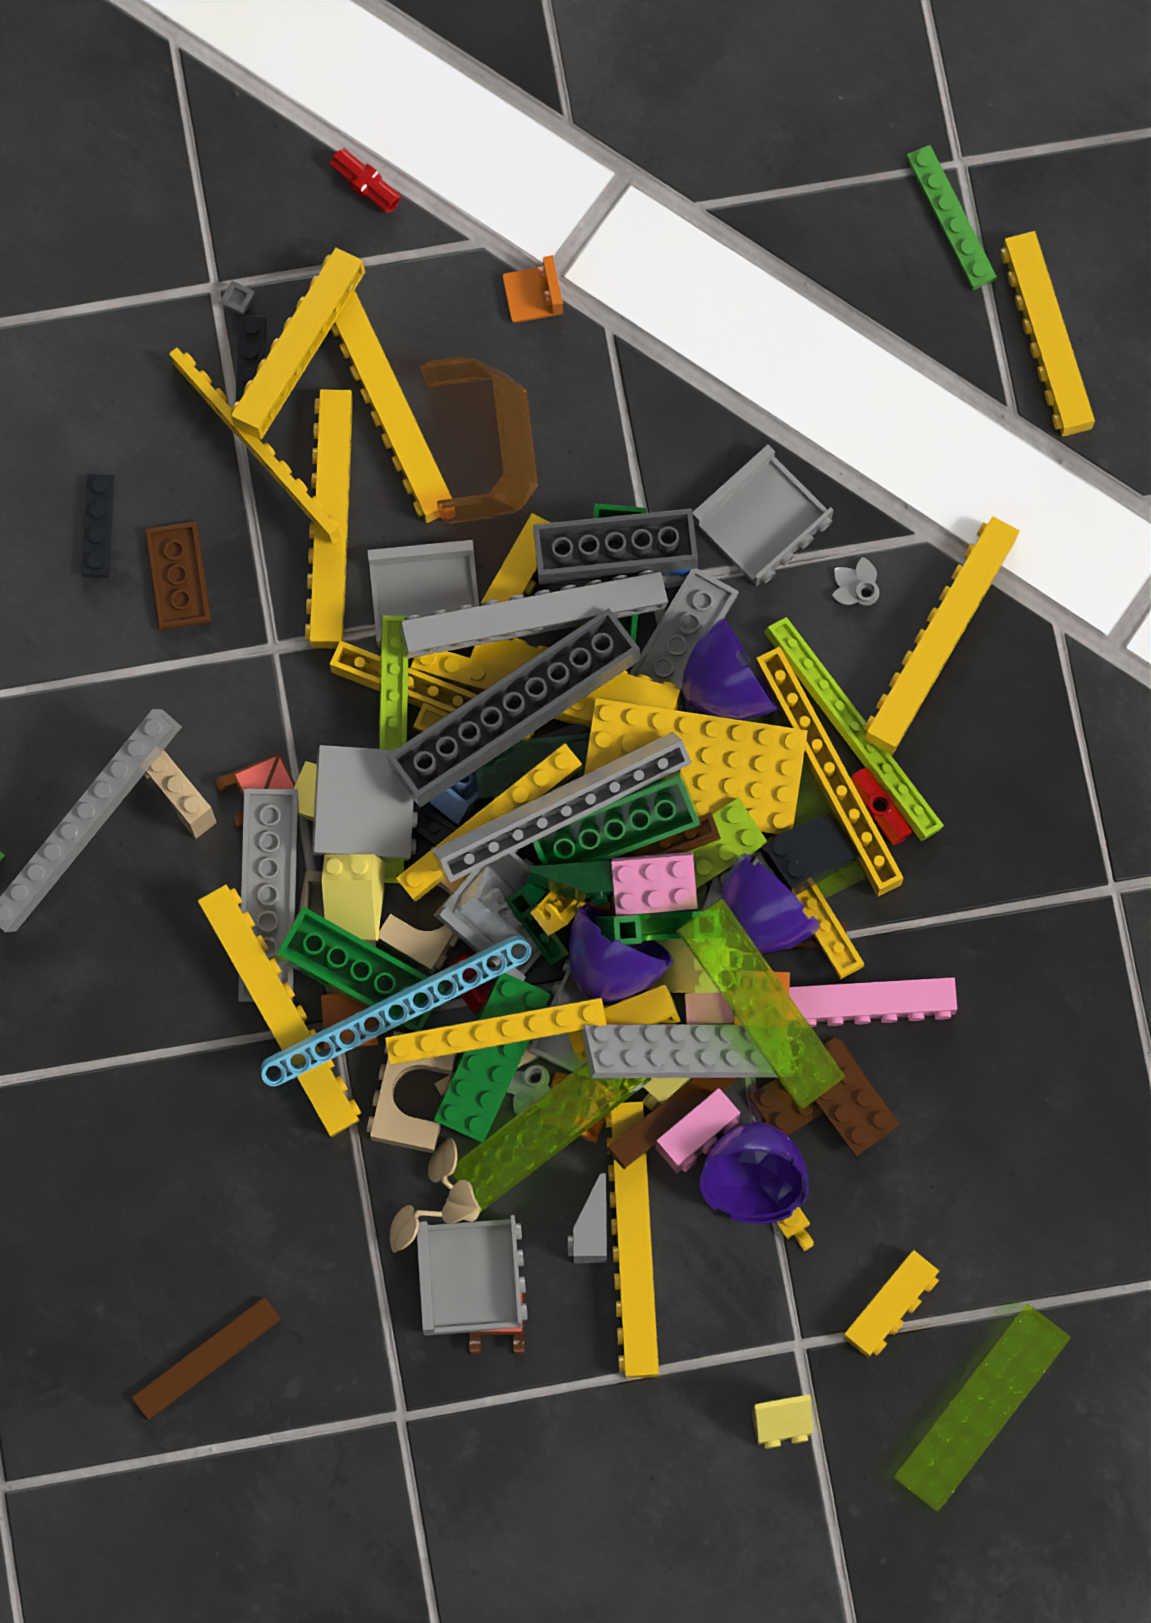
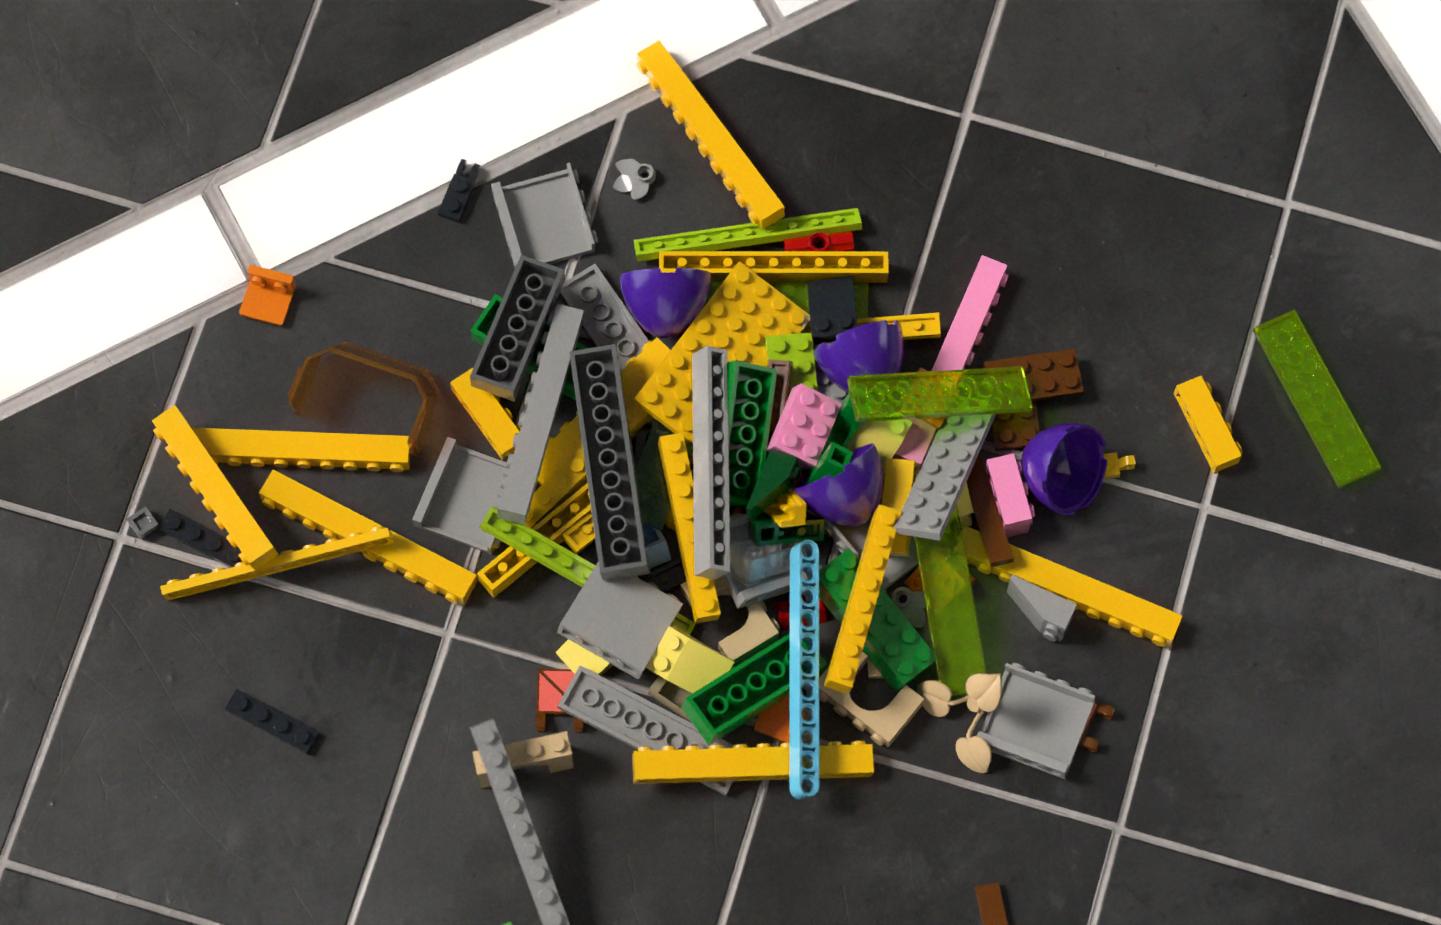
camera: 65 degrees left, 5 degrees down
reddish brown tile [145,521,212,631] -> none
red piece [329,148,401,214] -> none
light yellow slope [752,1394,813,1449] -> none
none -> black hinge [438,159,480,223]

